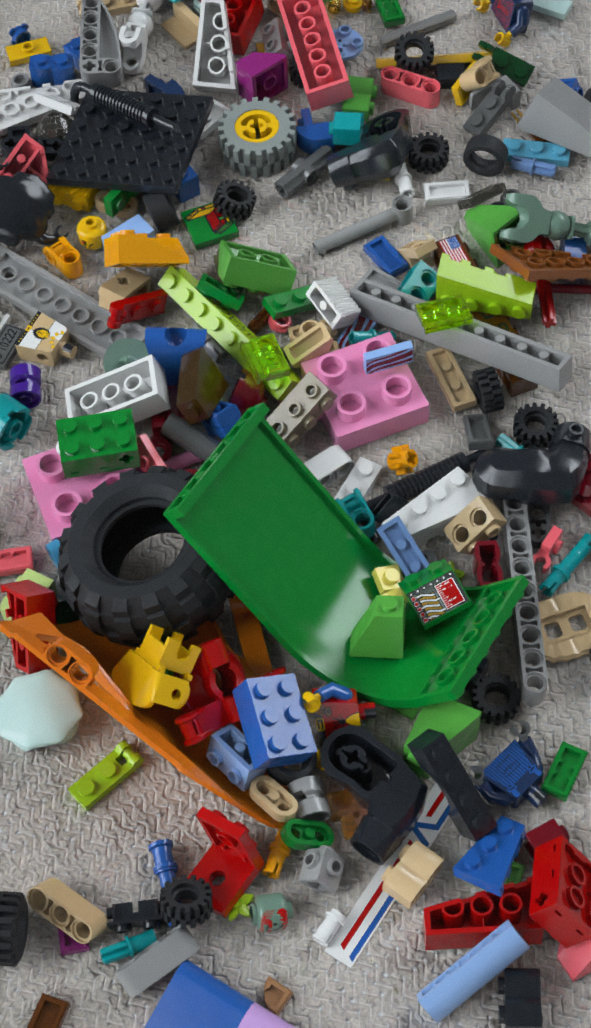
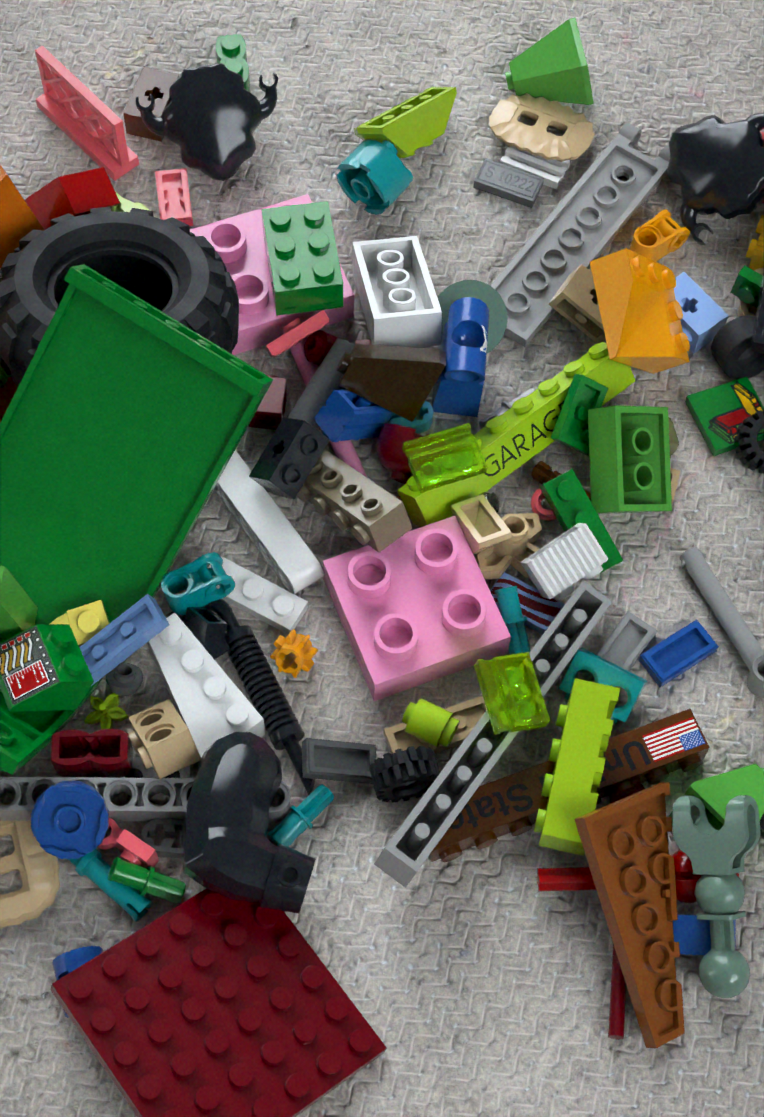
camera: 85 degrees right, 5 degrees up
dark purple wheel [10,363,42,409] -> none
torso [15,311,77,366] -> none
yellow head [77,216,108,250] -> none
red plate [107,289,168,329] -> none
light blue tile [363,340,413,375] -> none
tan slope [397,239,438,268] -> none
black tyre [513,402,559,448] -> none
none -> blue tile [31,781,109,859]
none -> green axle [108,857,186,904]
none -> lime brick [402,698,460,748]

